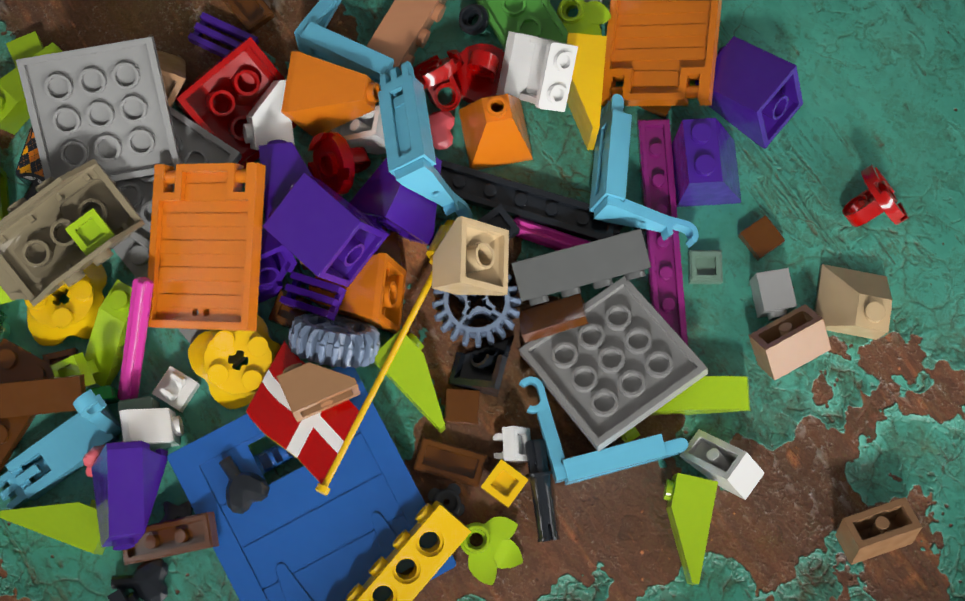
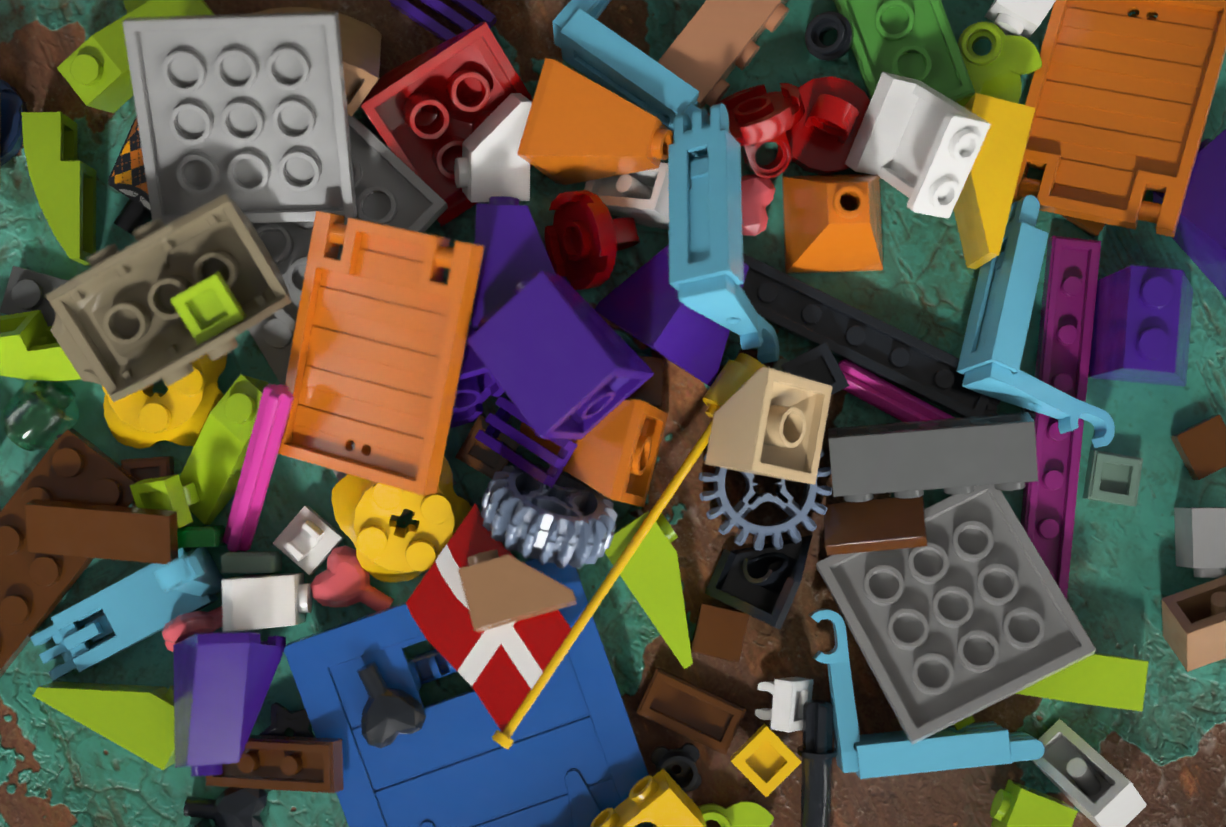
camera: 15 degrees right, 10 degrees up
none -> coral rock [310,545,394,612]

